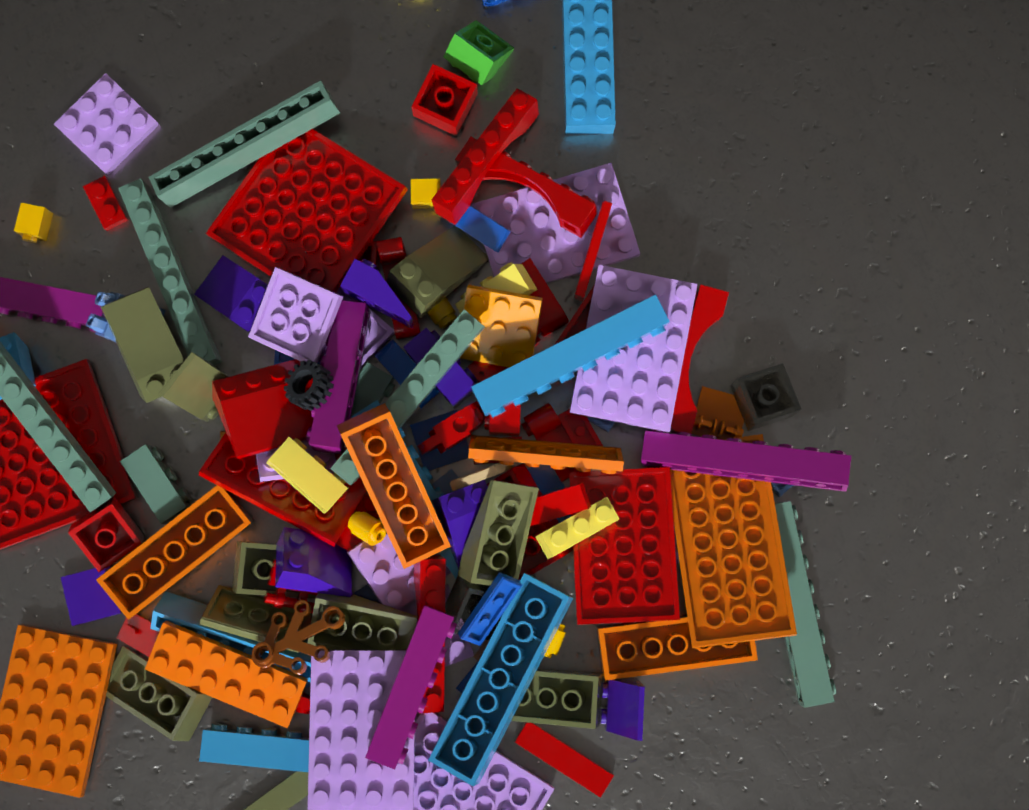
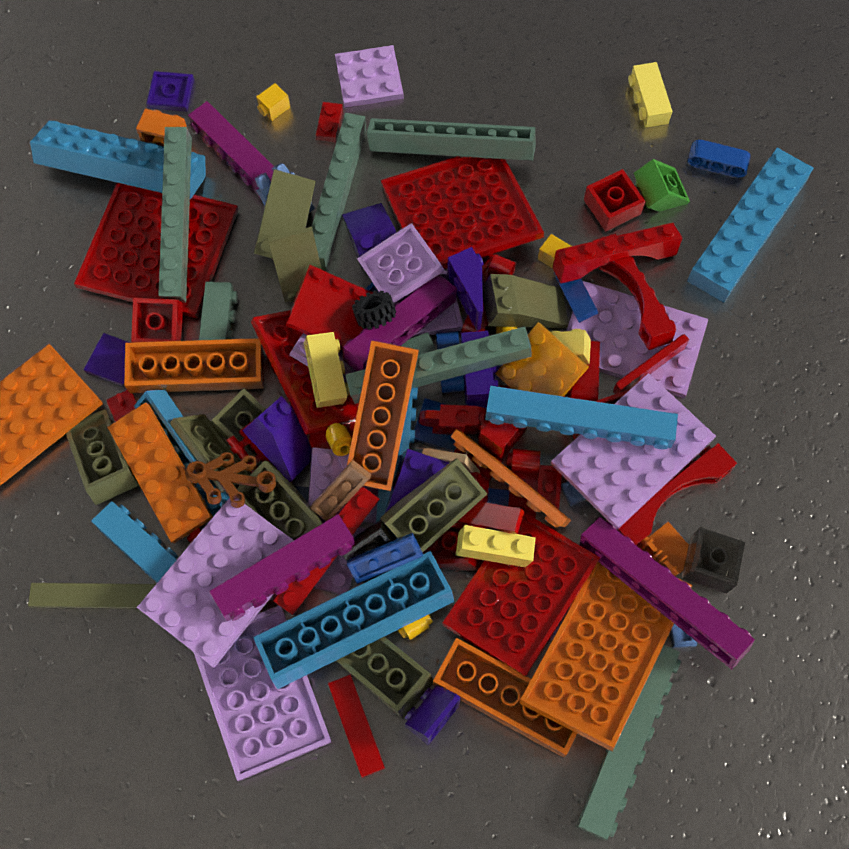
camera: 40 degrees right, 15 degrees down
none -> medium nougat tile [310,460,372,521]

